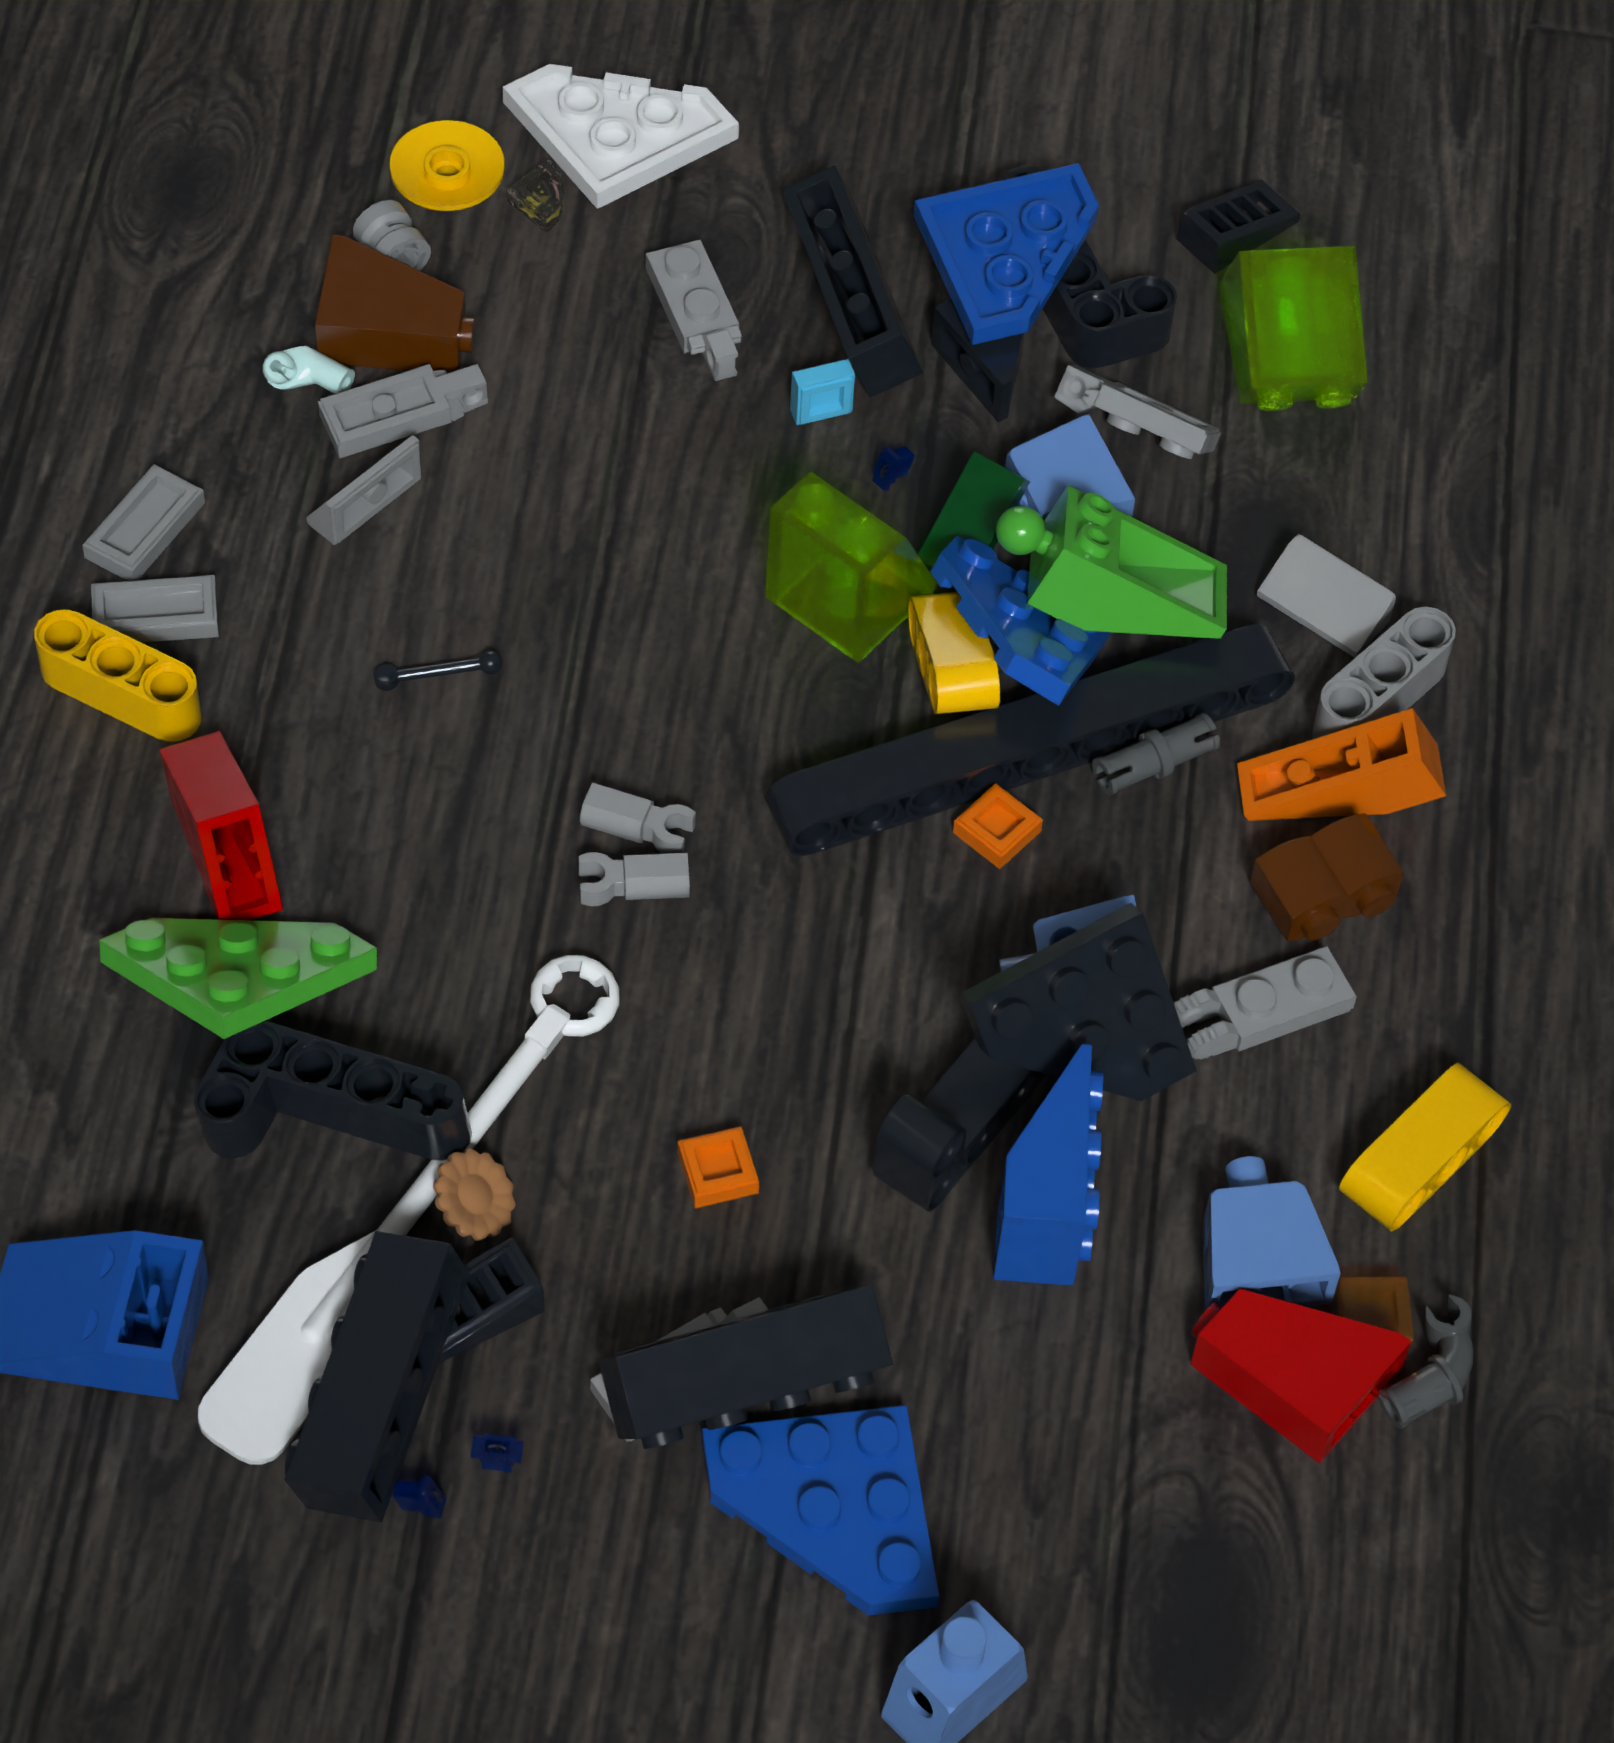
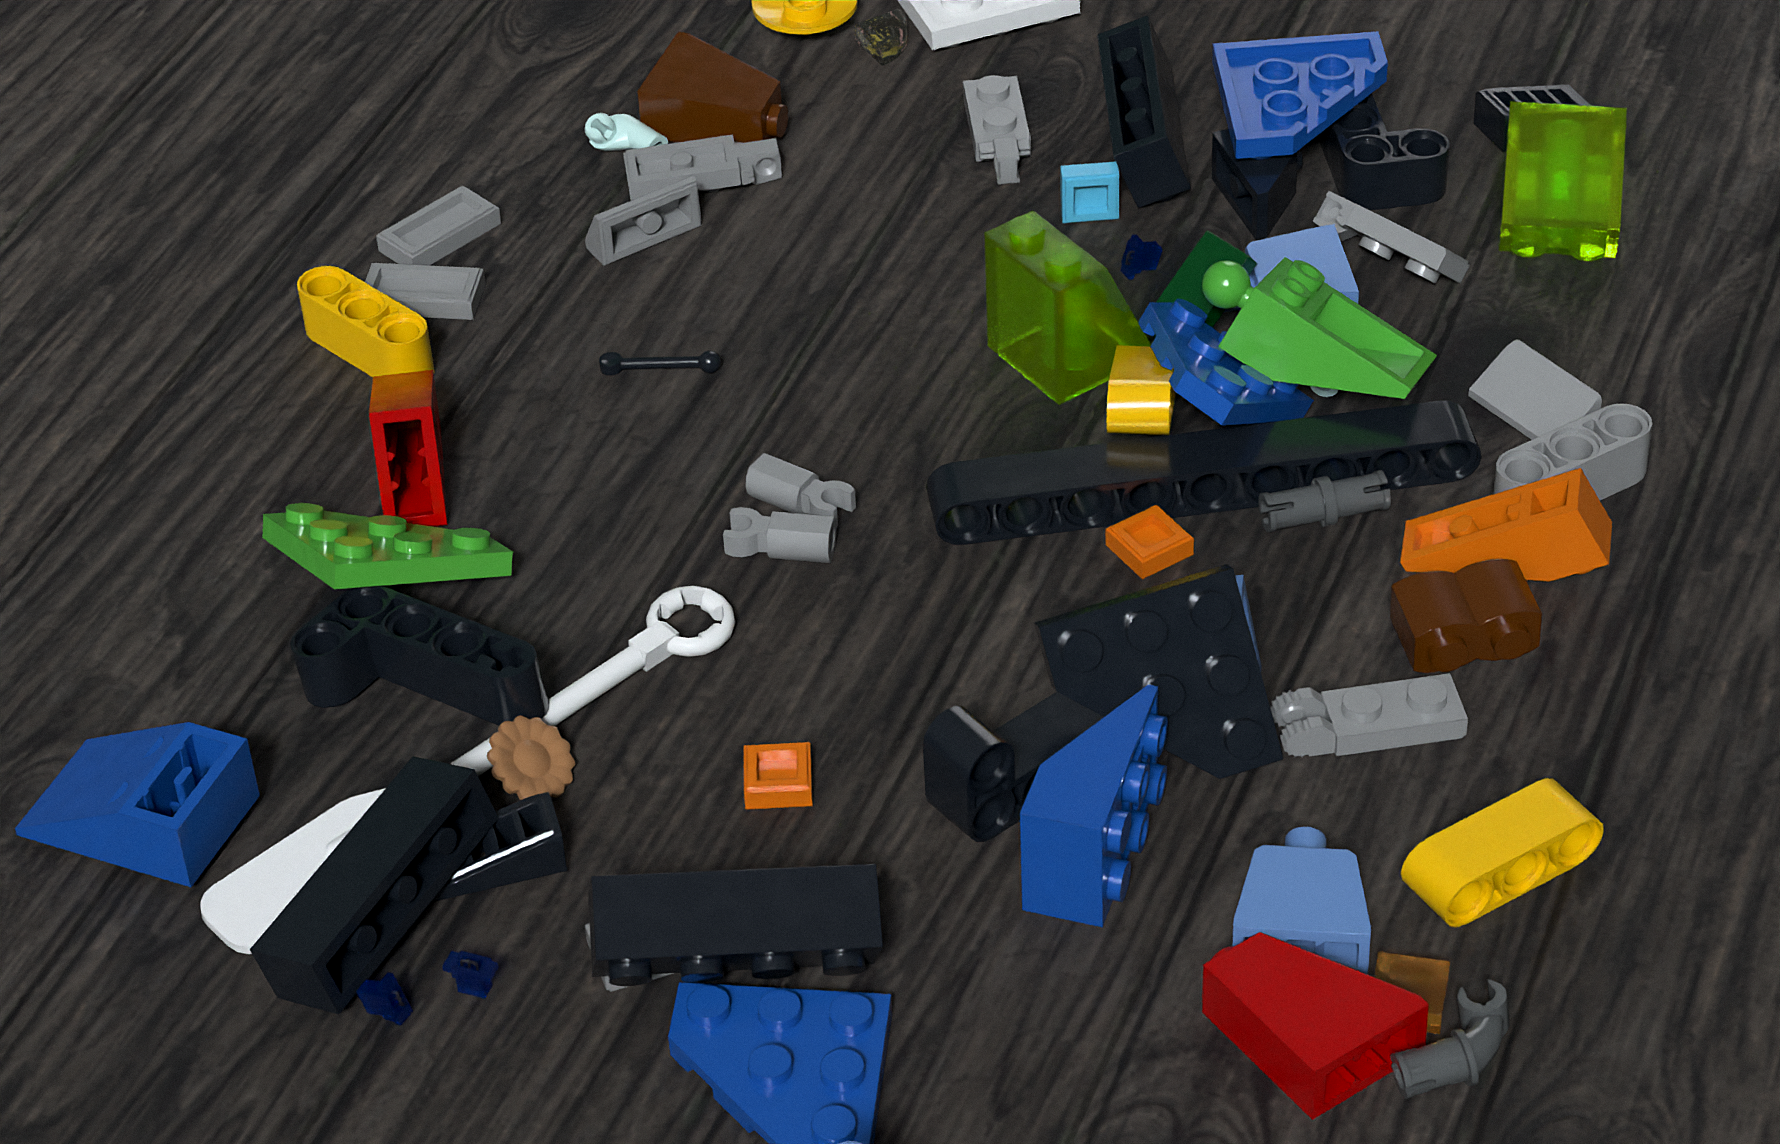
camera: 20 degrees right, 15 degrees down
light grey wheel [353,200,431,271] -> none

